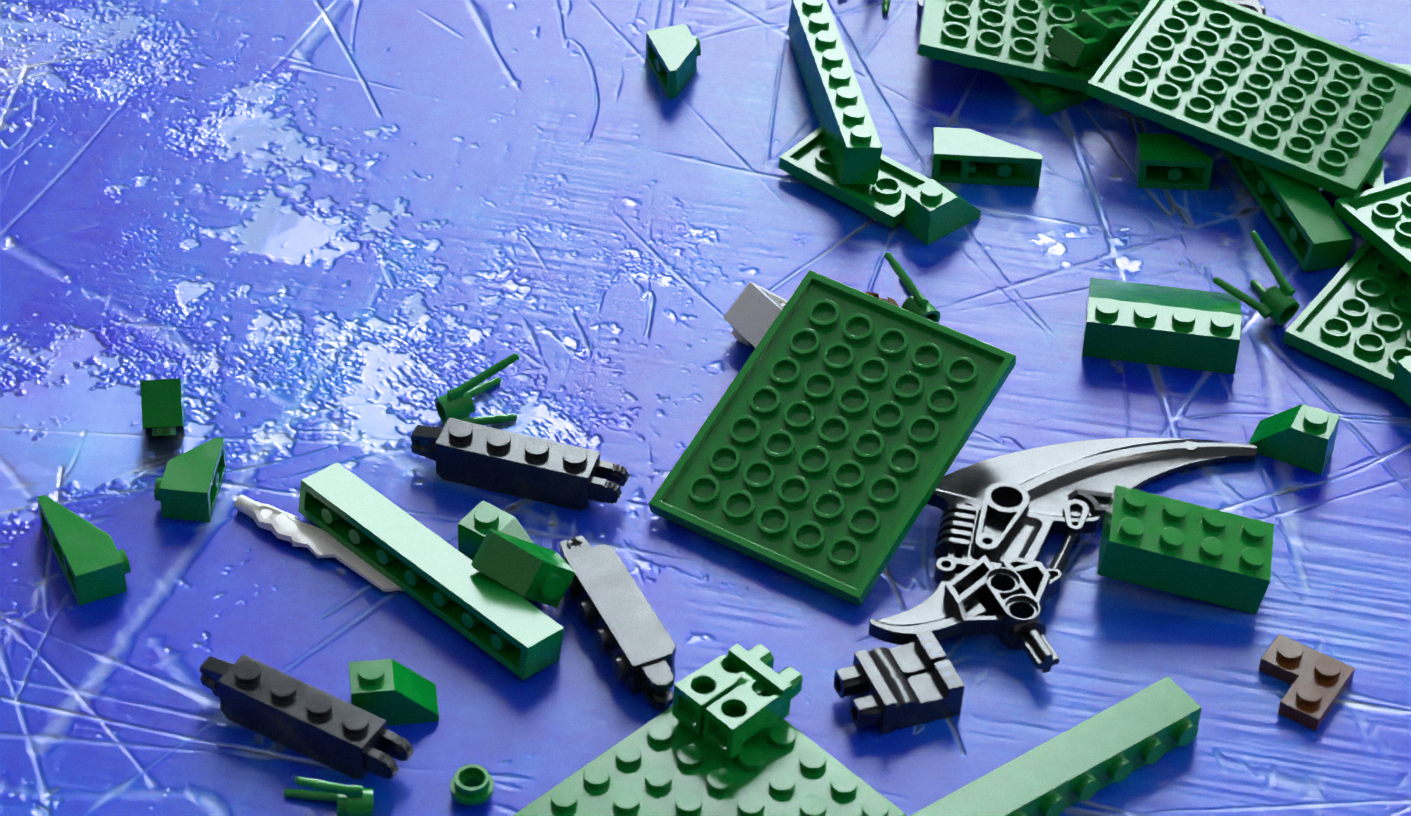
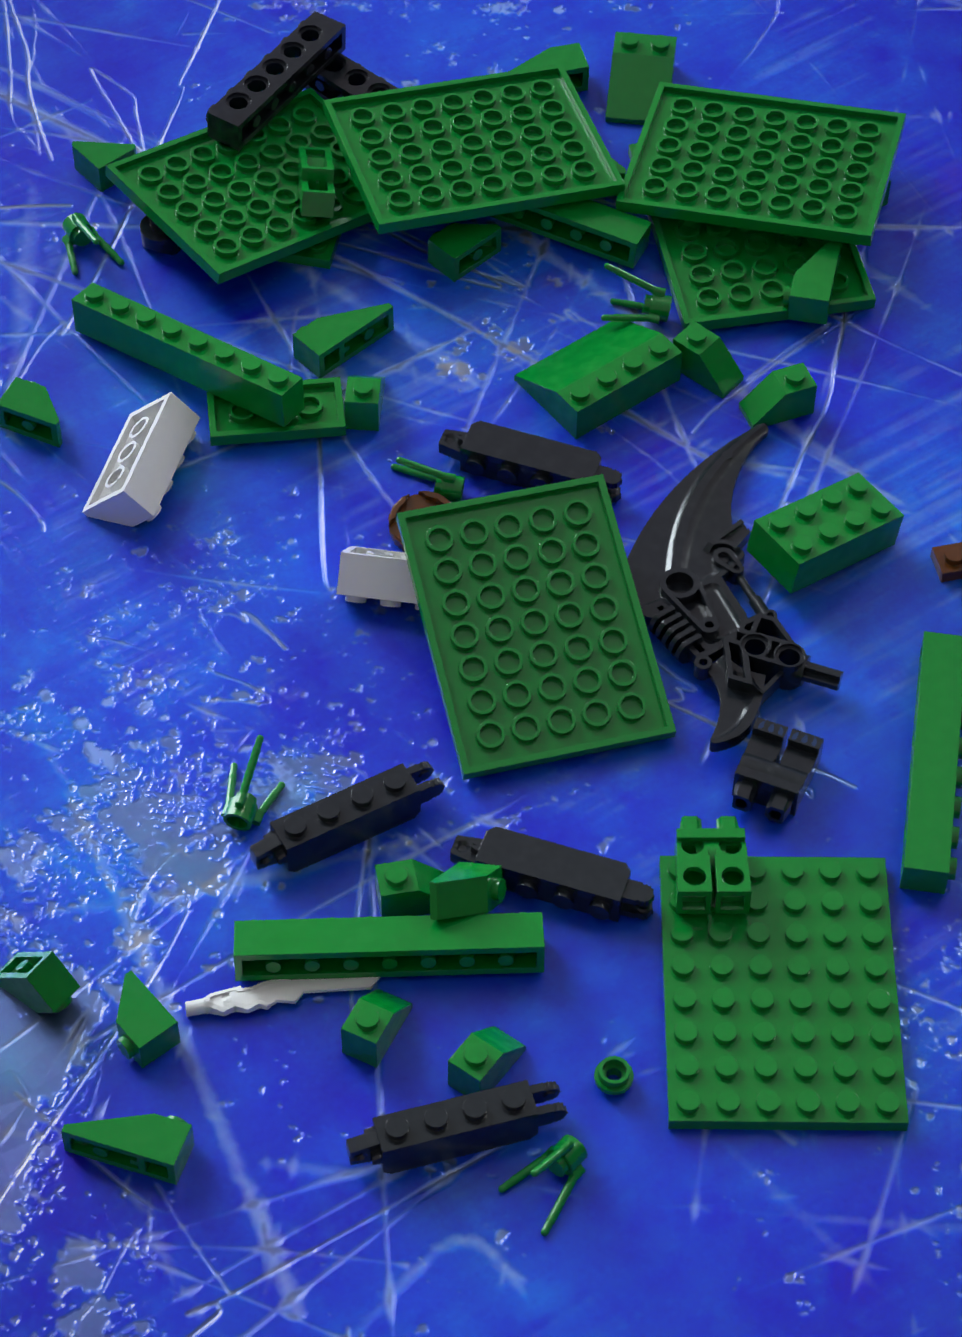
camera: 45 degrees left, 10 degrees up
none -> white slope [82,392,200,527]
none -> green slope [341,989,413,1068]
none -> black hinge [439,421,622,503]
none -> green slope [673,321,744,399]

